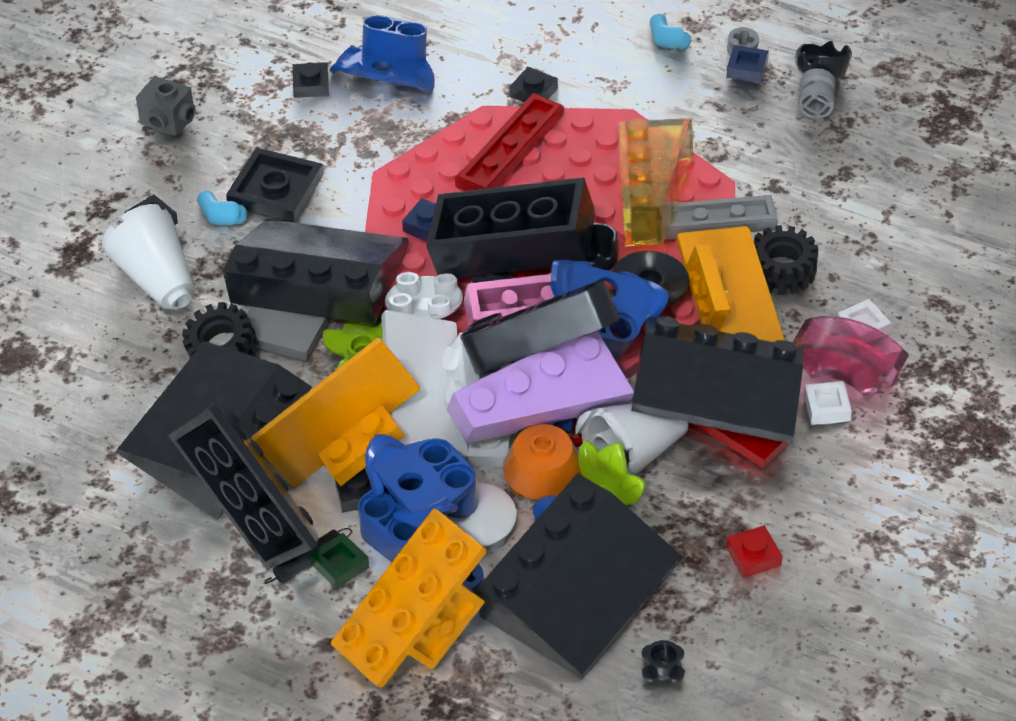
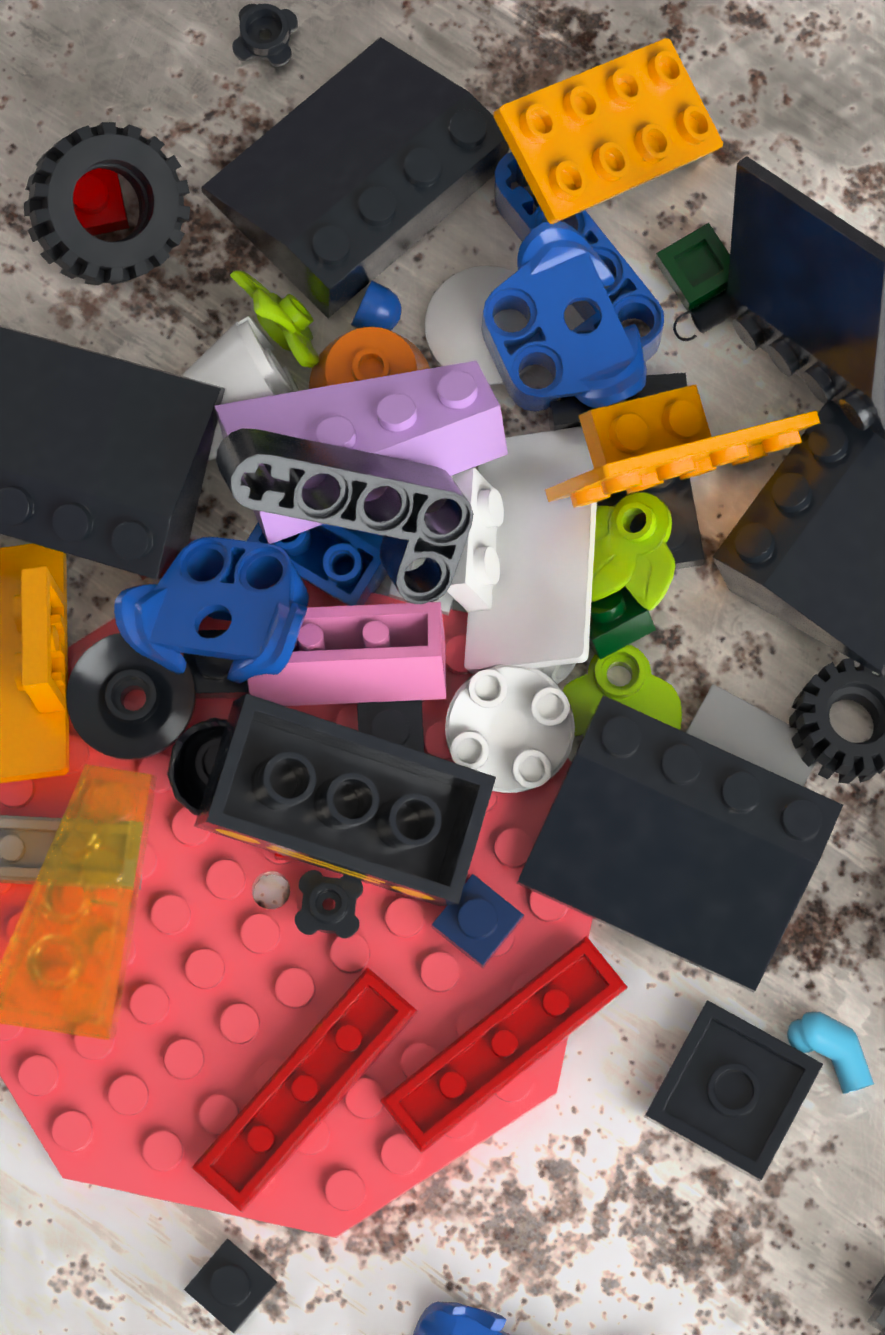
camera: 170 degrees left, 30 degrees up
none -> black tyre [24,122,190,285]
none -> red tile [380,936,628,1154]

